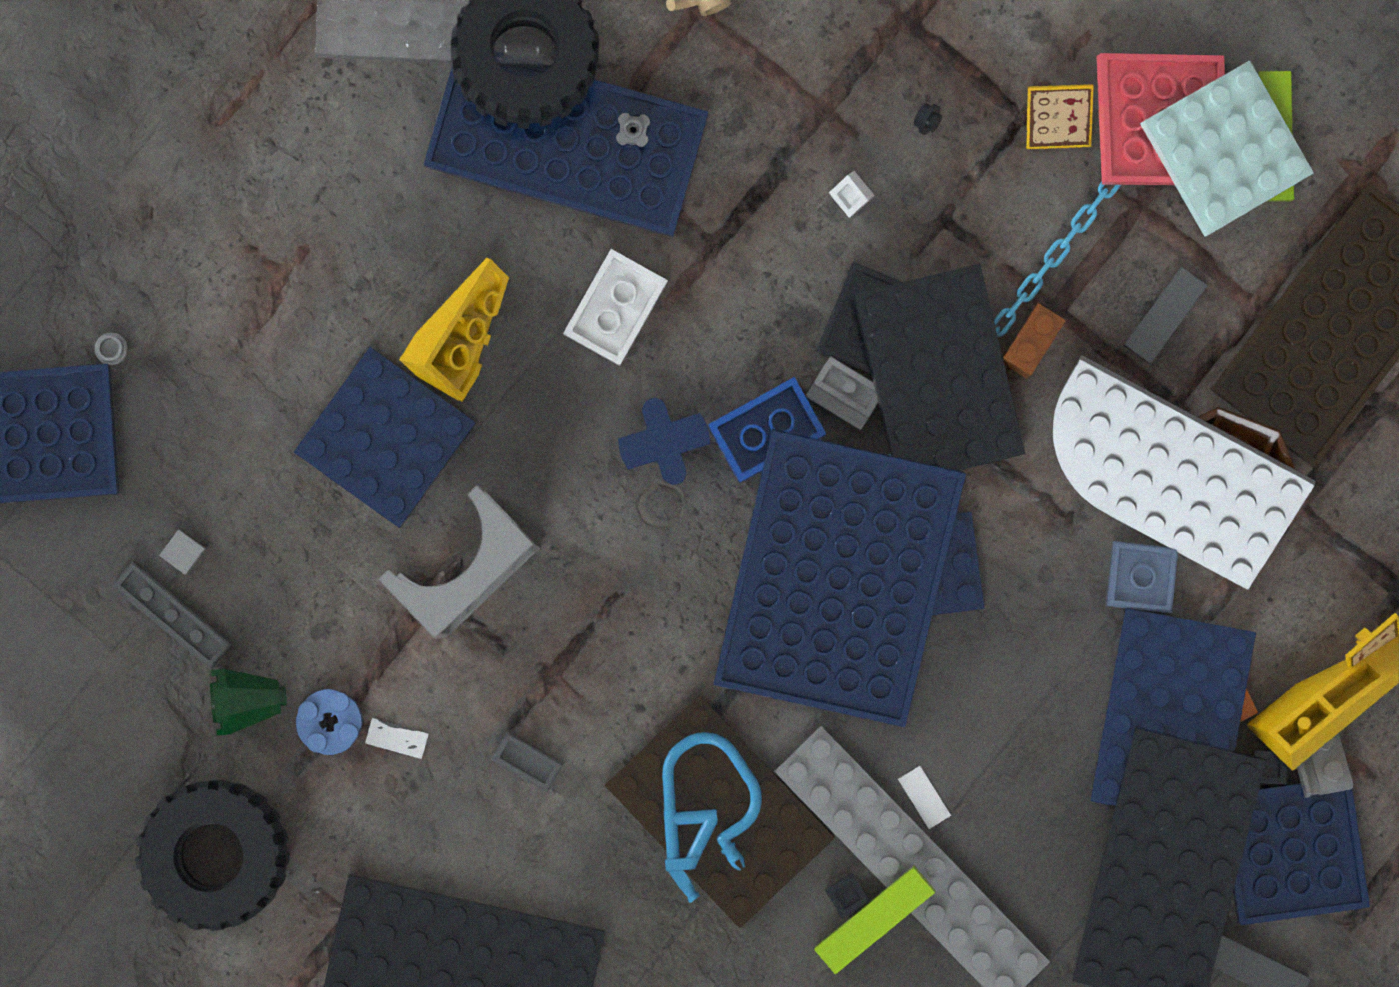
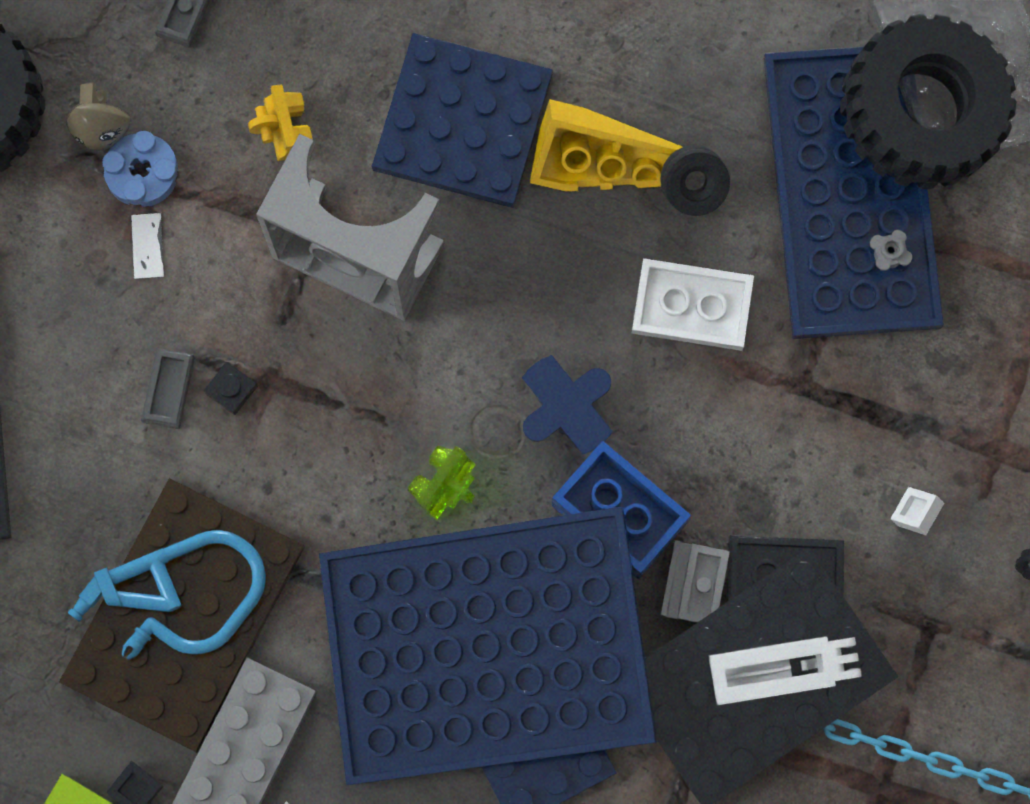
camera: 75 degrees right, 10 degrees down
dark green cone [209,669,287,736] -> none
dark orange brick [1003,303,1066,379] -> none
none -> dark tan piece [66,82,131,150]
none -> black plate [204,362,258,415]
none -> yellow hips [248,85,313,161]
none -> clear neon green hips [408,446,476,520]
none -> black tyre [660,145,730,216]
none -> white hinge [708,637,862,705]

